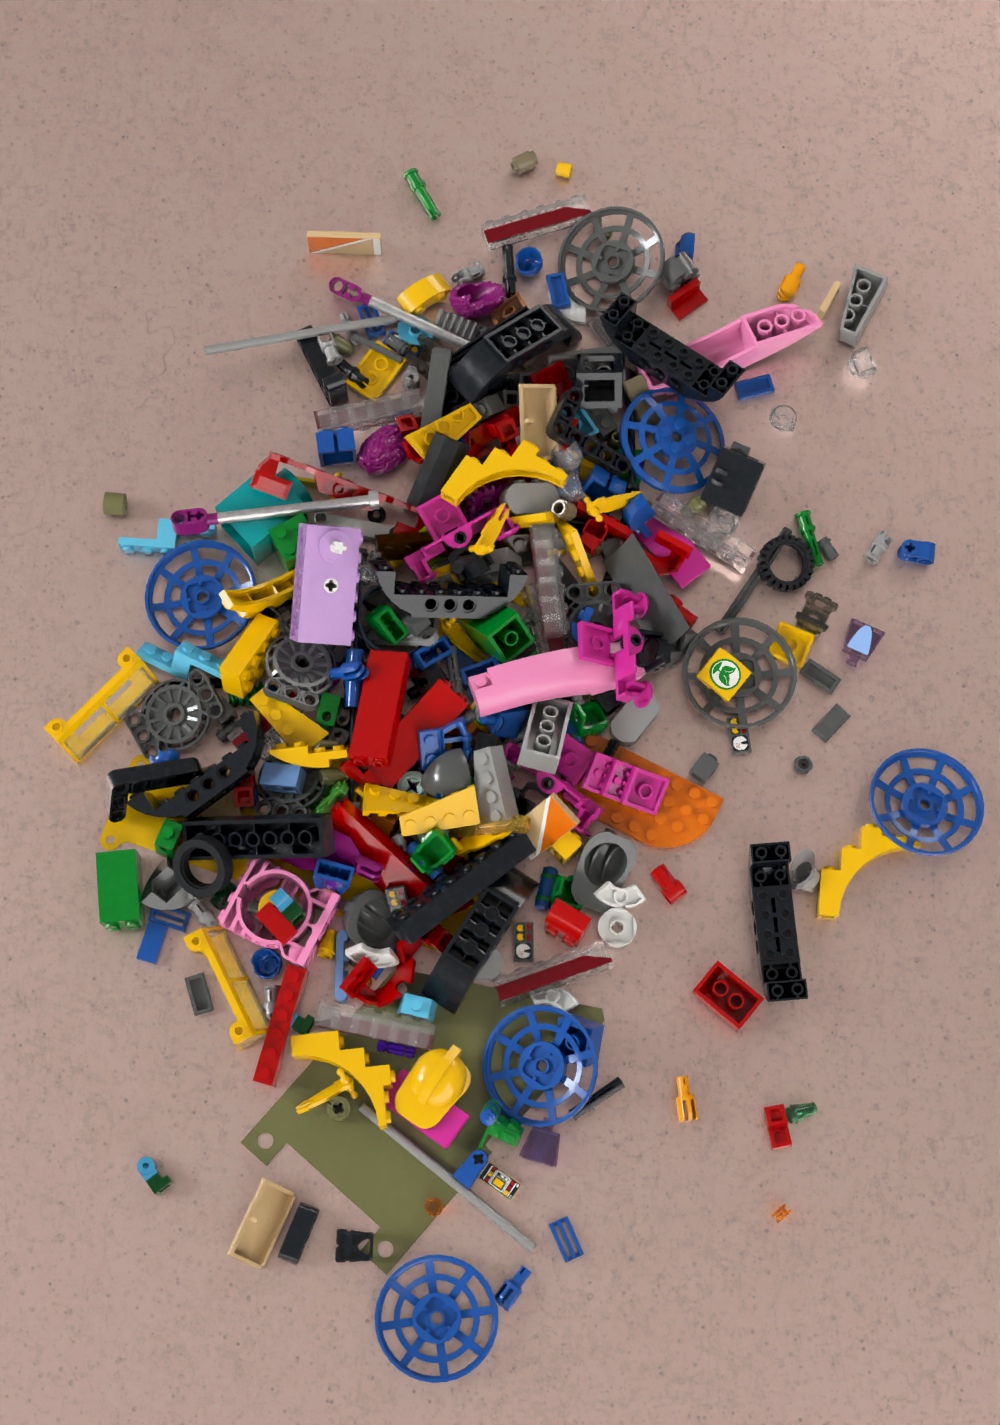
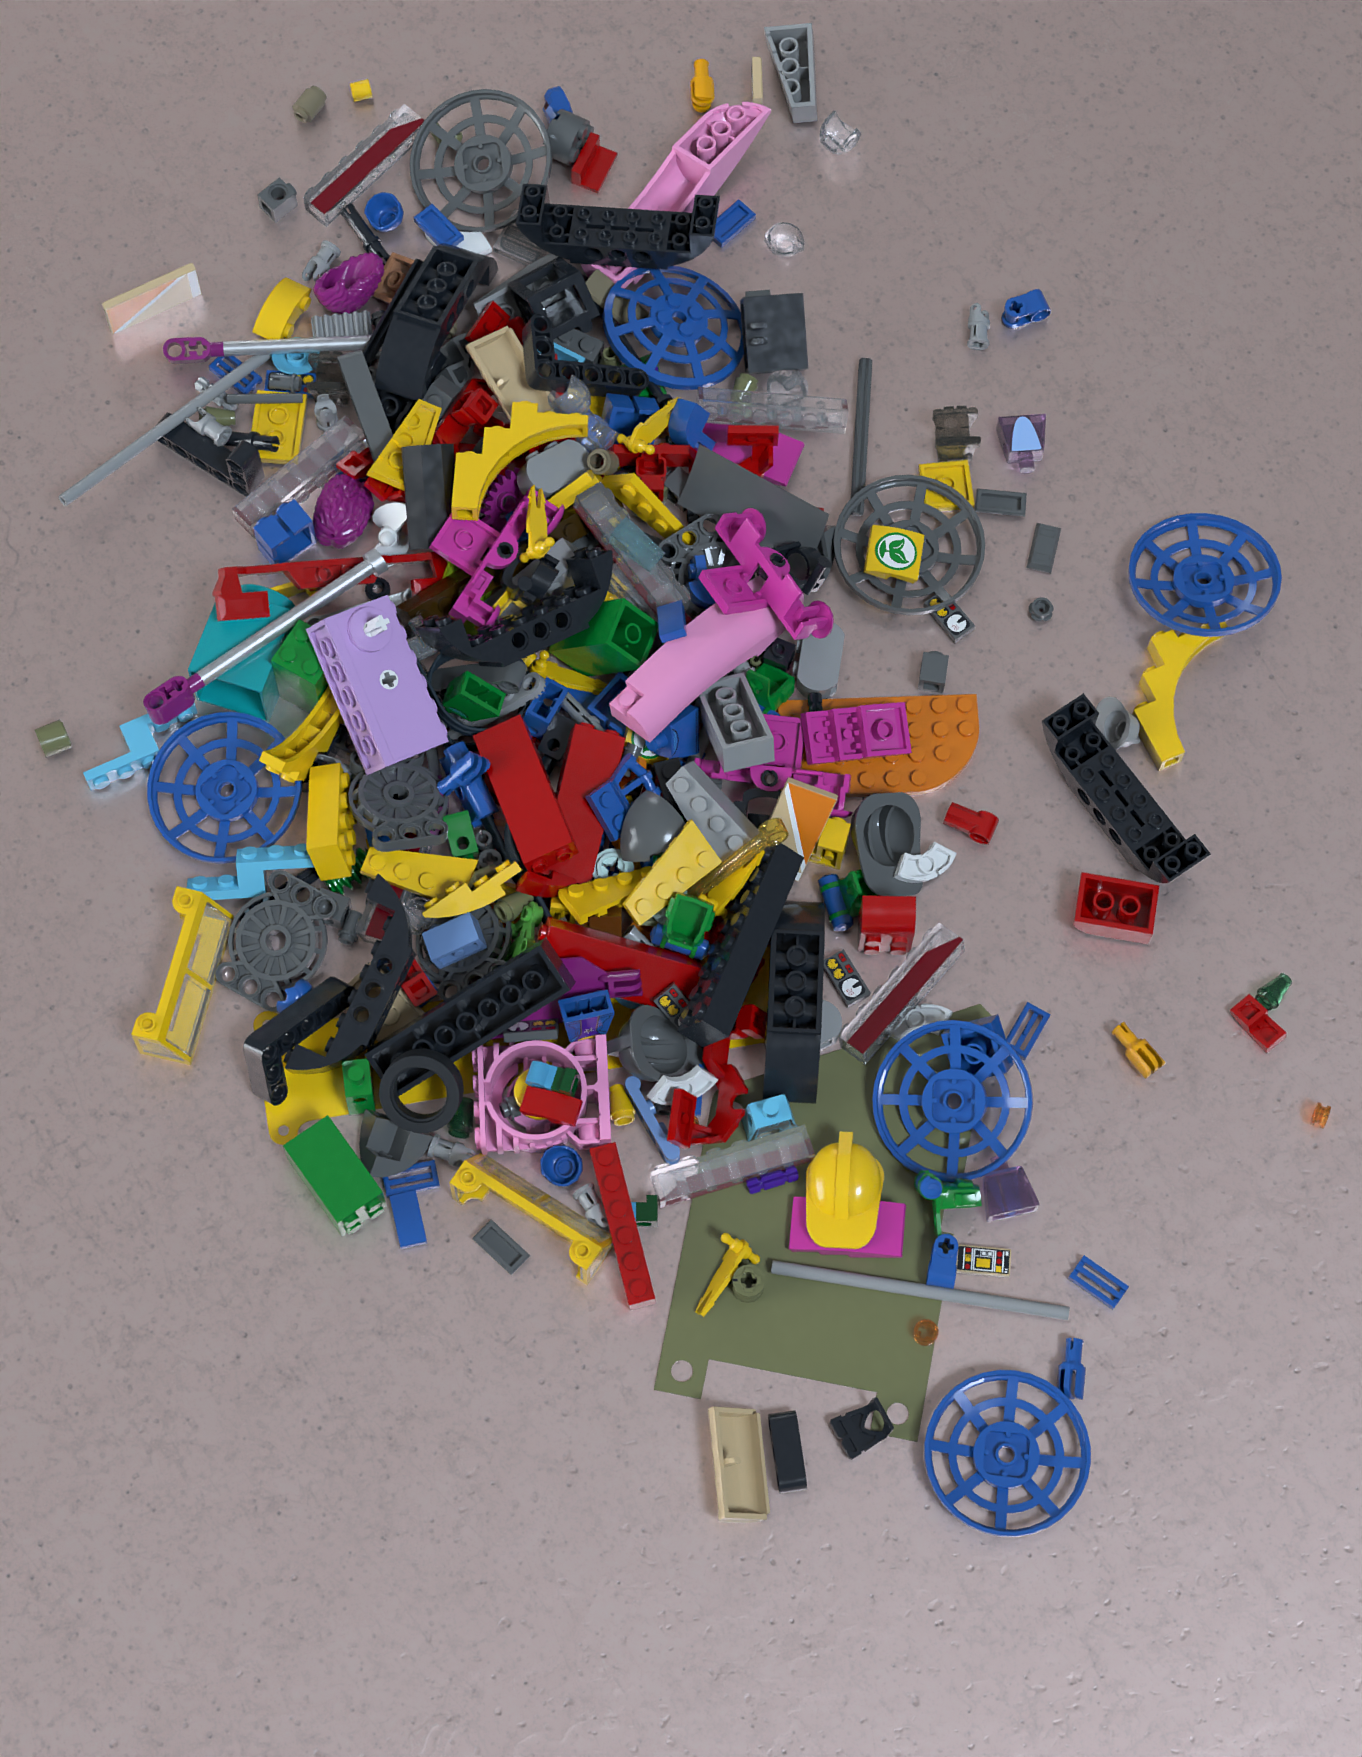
camera: 30 degrees left, 5 degrees down
leg [137,1157,174,1195] -> none
yellow arch [290,1031,396,1130] -> none
green pin [403,168,441,220] -> none
black pin [569,1077,625,1121] -> none
white plate [597,908,637,948] -> none
black tyre [757,535,815,592] -> none
green pin [794,510,824,568] -> none
dark grey pin [817,536,839,561] -> none
none -> dark grey brick [257,177,298,223]
none -> white piece [372,502,409,567]
none -> dark grey tile [503,1018,559,1043]
none -> clear light blue slope [609,517,665,572]
none -> blue tile [657,600,687,643]
none -> blue tile [1006,1002,1051,1061]

